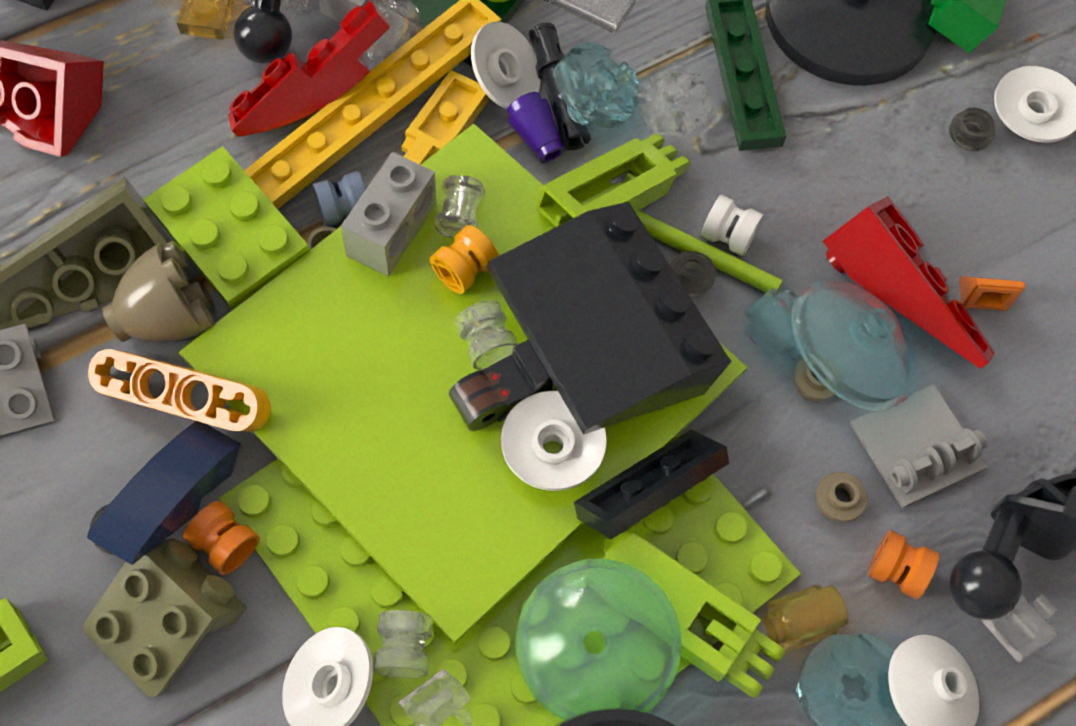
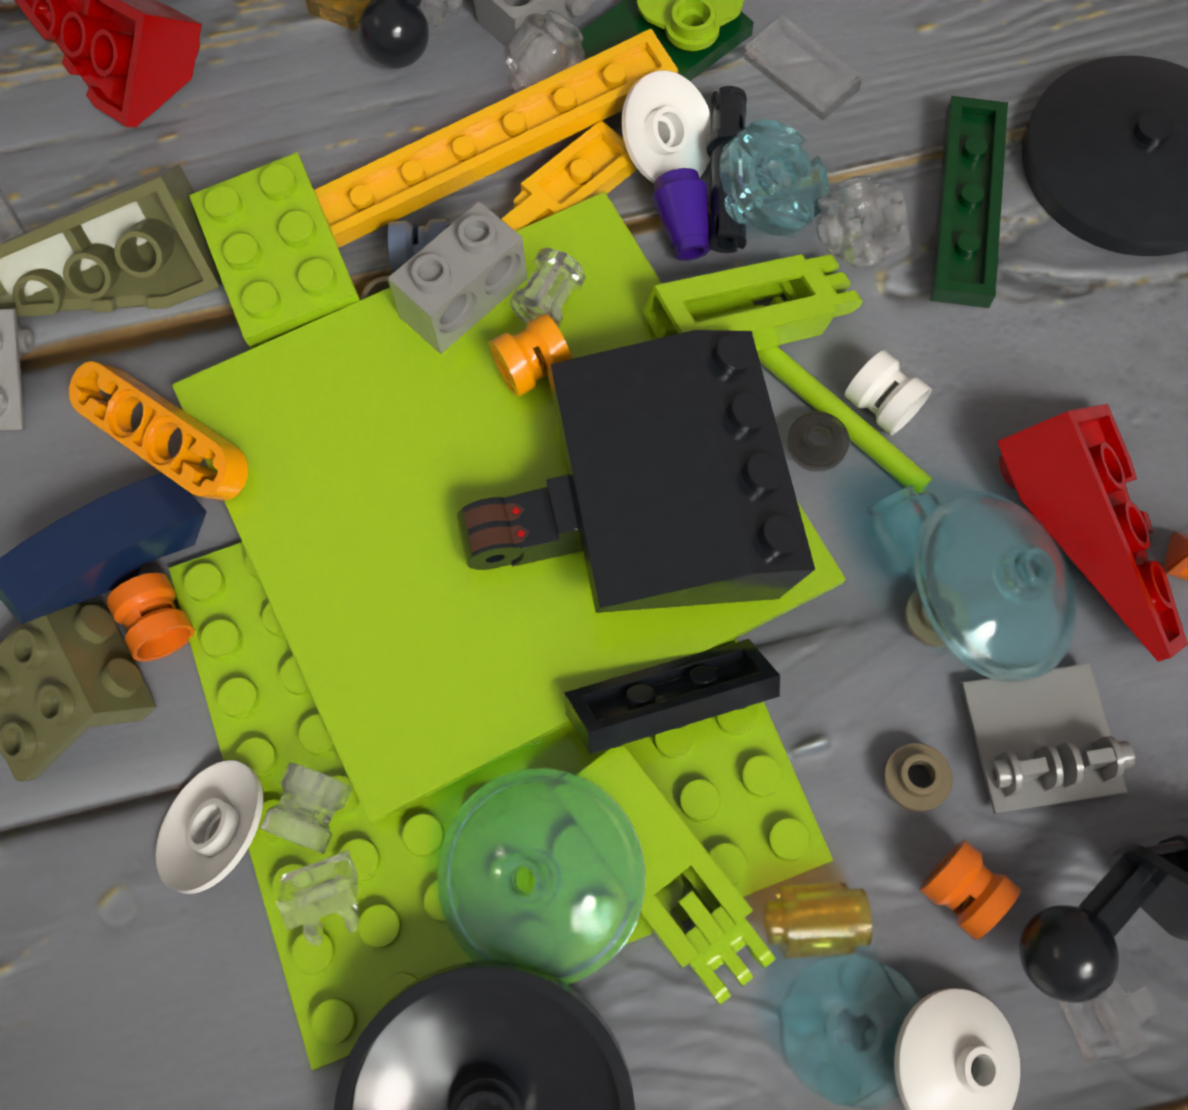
camera: 25 degrees right, 5 degrees up
dark tan piece [103,241,214,343] -> none
red slope [228,1,390,137] -> none
clear wheel [455,300,519,370] -> none
white dish [501,391,607,491] -> none

